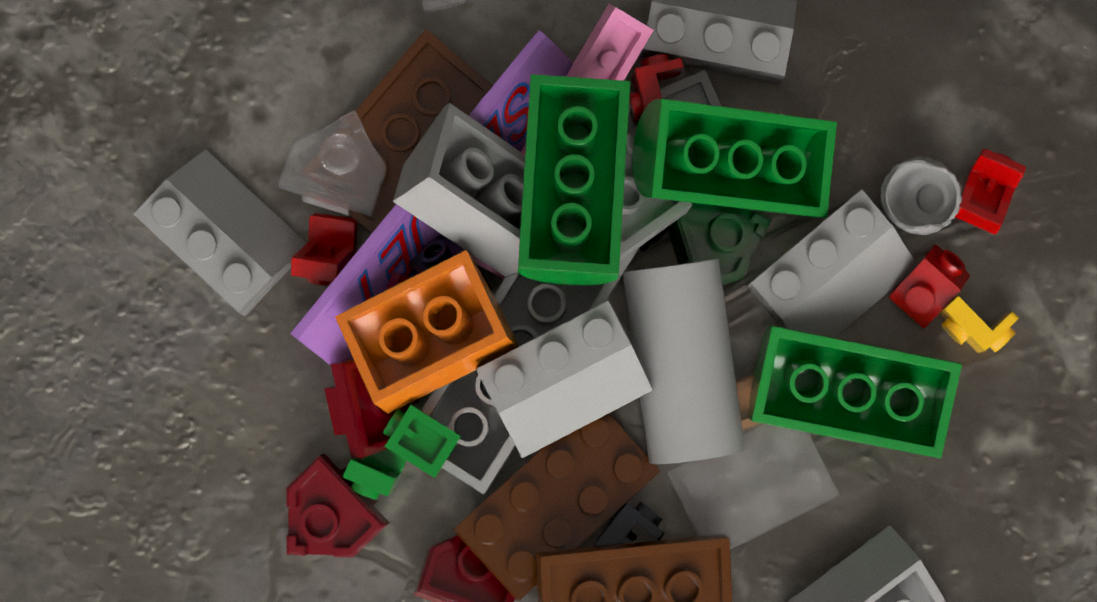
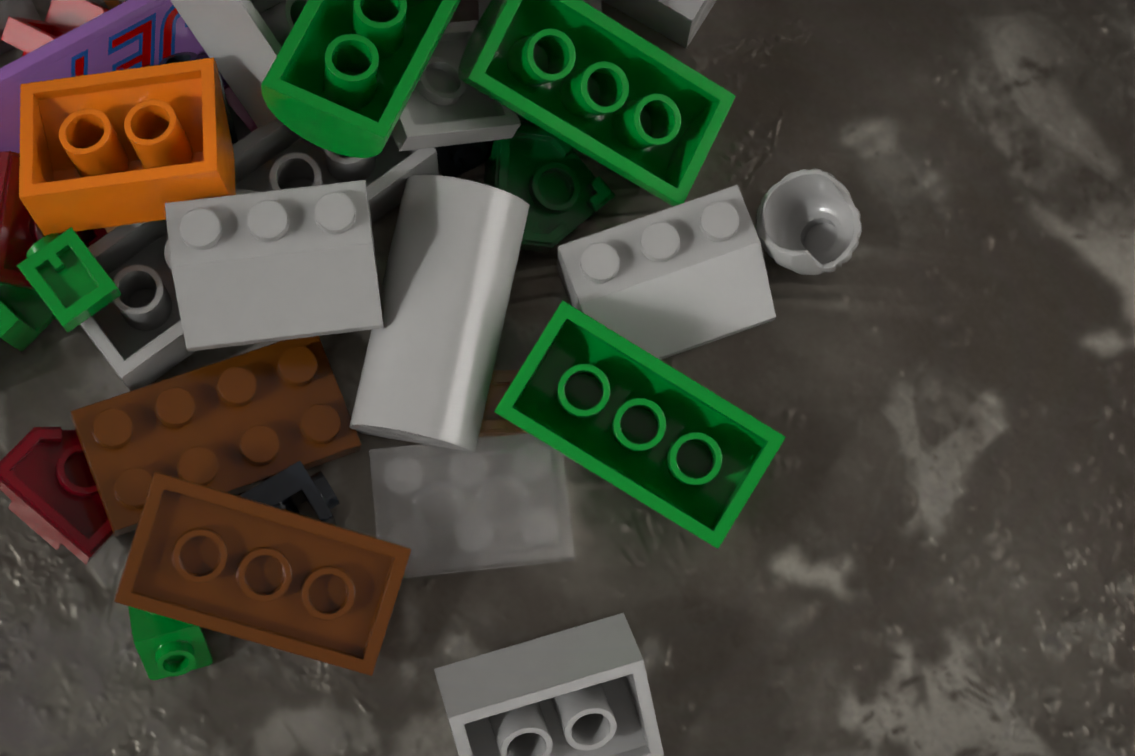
camera: 10 degrees right, 10 degrees down
red bracket [888,244,970,329] -> none
yellow bracket [939,296,1019,353] -> none
red bracket [955,149,1026,235] -> none

